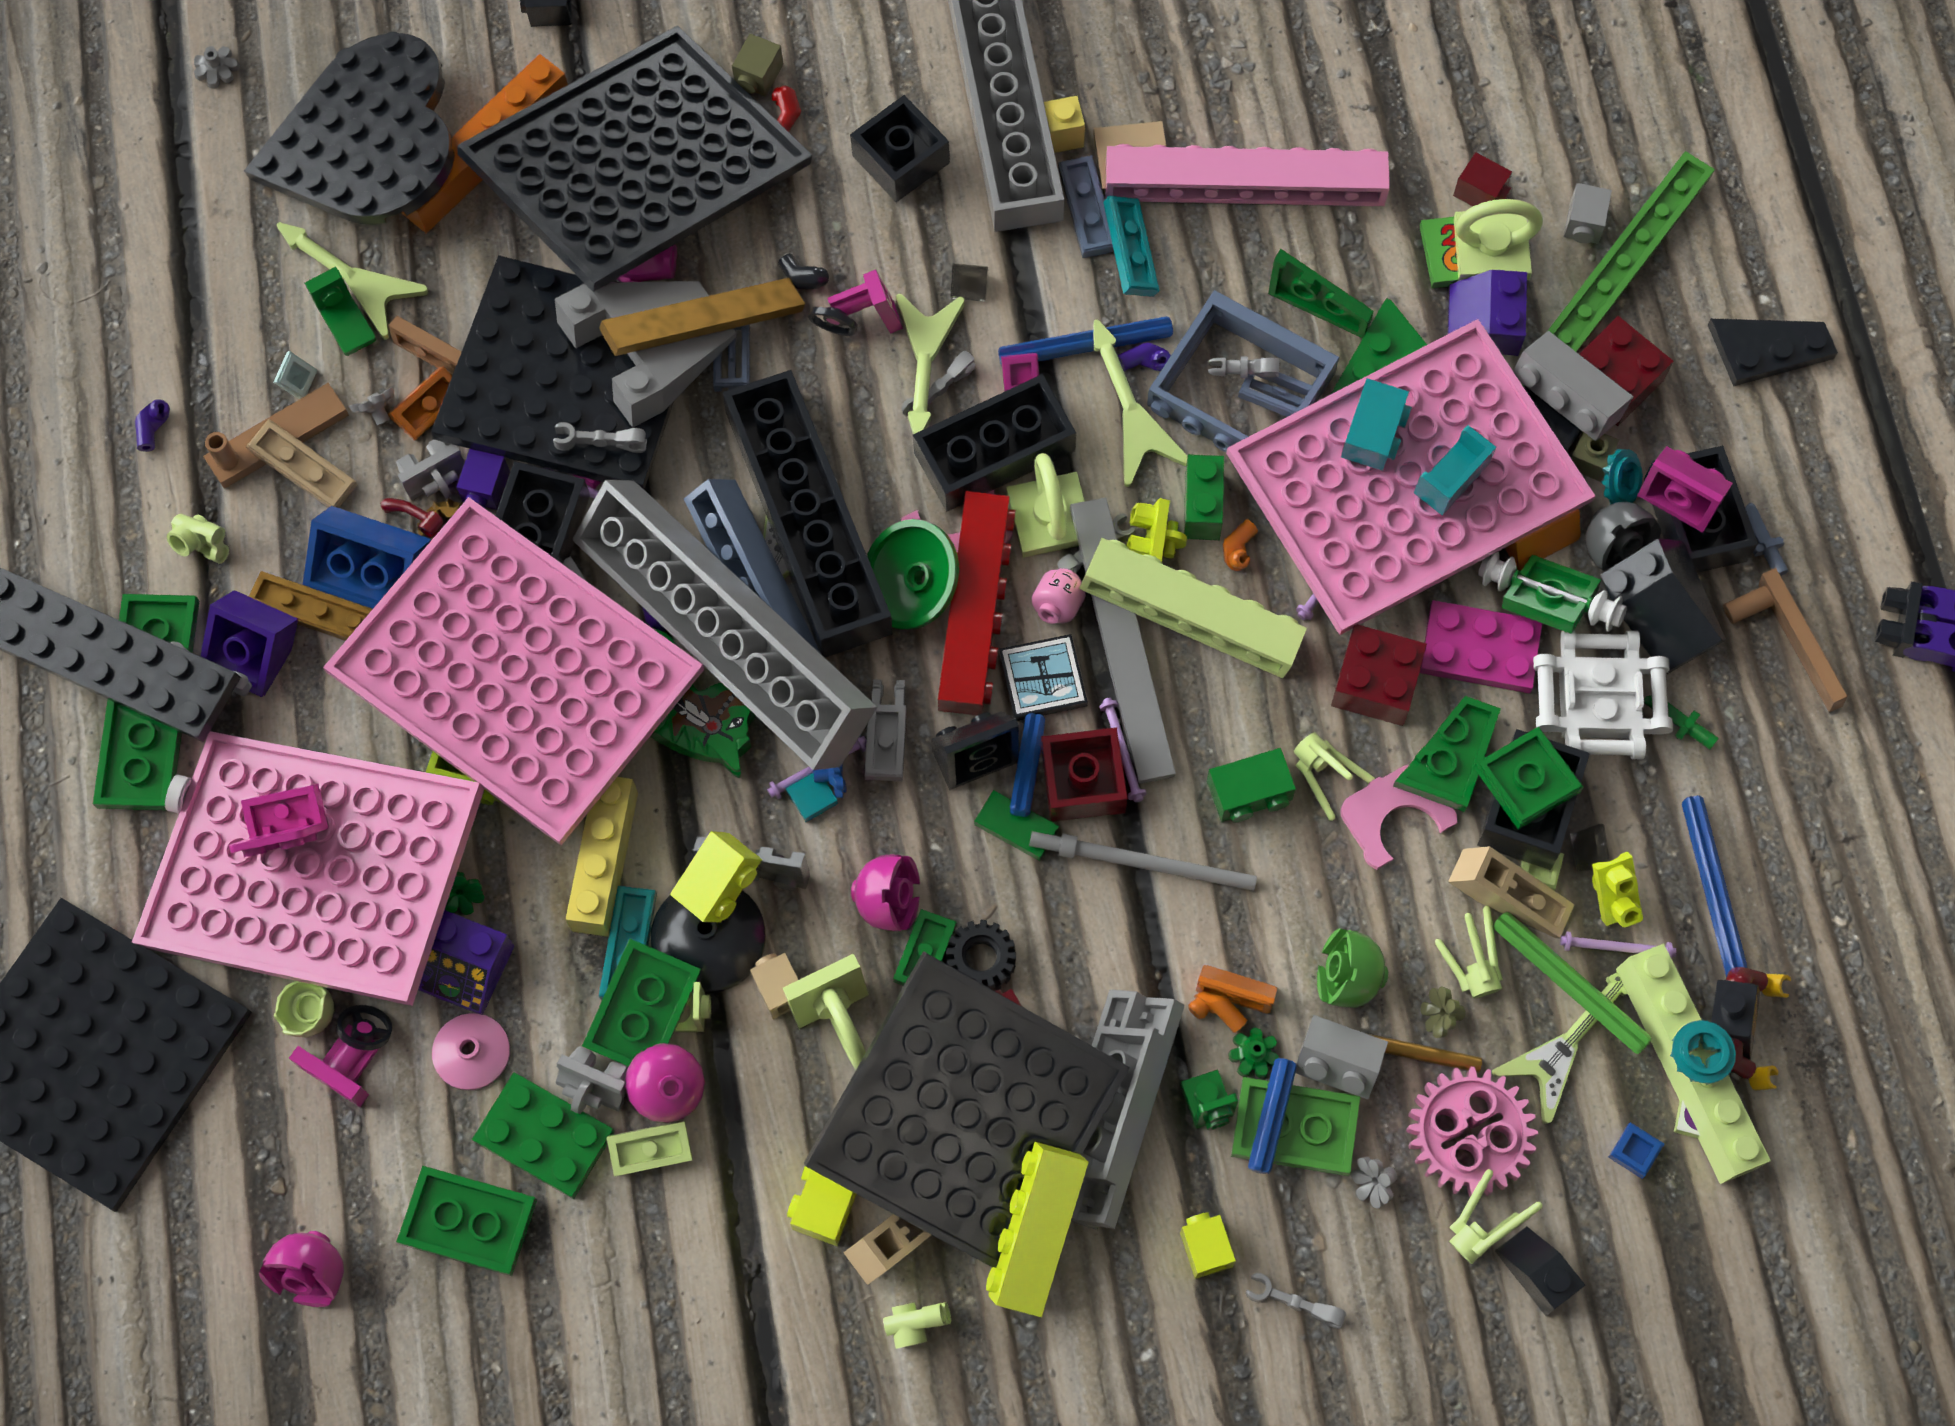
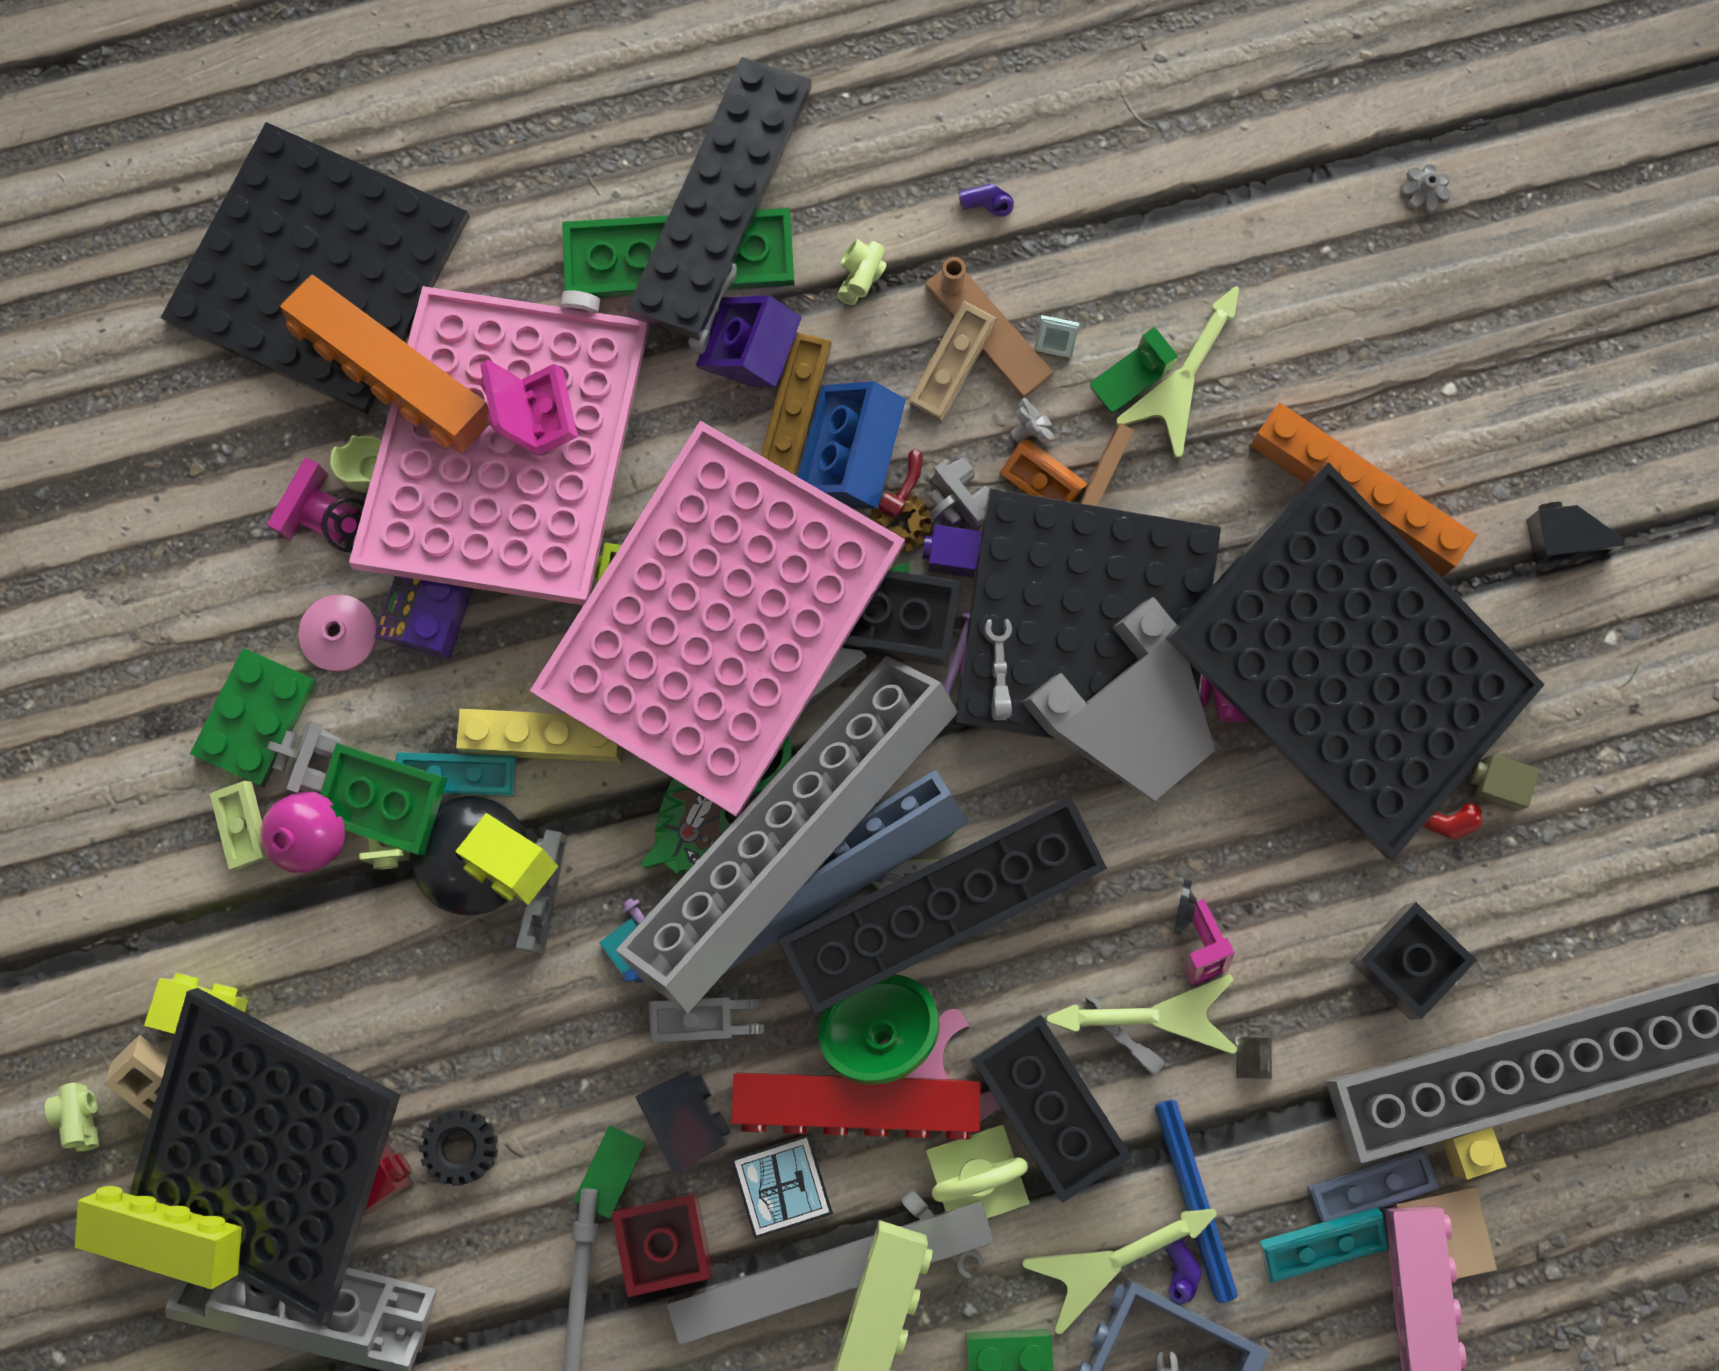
camera: 85 degrees right, 10 degrees up
black plate [244,32,455,225] -> none
dark pink cylinder [259,1231,344,1307] -> none
green plate [396,1165,537,1277] -> none
green plant [445,872,485,915] -> none
pearl gold tile [599,278,805,356] -> none
sand blue tile [713,324,750,392] -> none
tan brick [750,953,798,1019] -> none
black arm [778,253,829,290] -> none
yellowish green tile [783,954,869,1070] -> none
dark pink cylinder [851,854,920,932] -> none
green plate [893,909,957,986] -> none
dark pink tile [1001,353,1039,392] -> none
blue axle [1010,713,1046,817] -> none
bright pink head [1032,568,1086,624] -> none
lavender axle [1099,698,1147,802] -> none
neon yellow hips [1126,498,1187,562] -> none
none -> orange brick [280,274,490,454]

